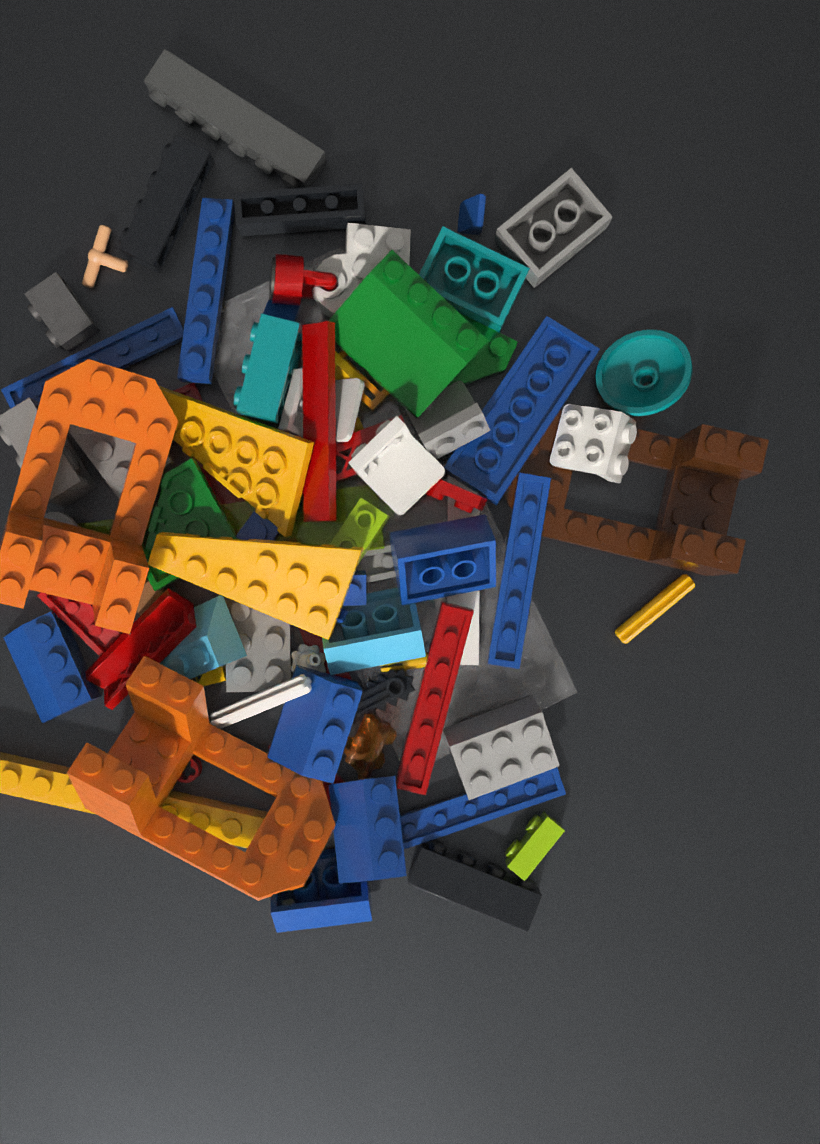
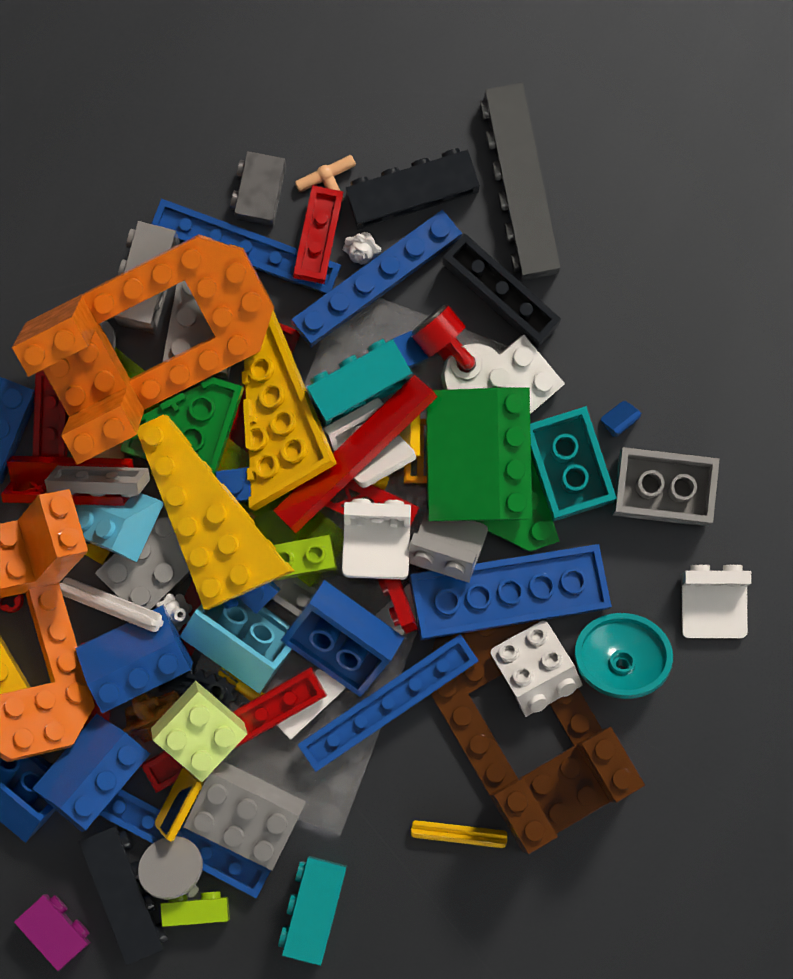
camera: 45 degrees right, 5 degrees down
none -> magenta brick [14,894,91,971]
none -> light grey plate [45,466,150,497]
none -> light grey shield [138,836,203,899]
none -> yellowish green brick [151,681,247,782]
none -> yellow slope [155,768,205,842]
none -> teal brick [278,856,347,966]
none -> red plate [293,185,343,284]
none -> white plant [343,232,381,265]
none -> white bracket [681,565,751,639]

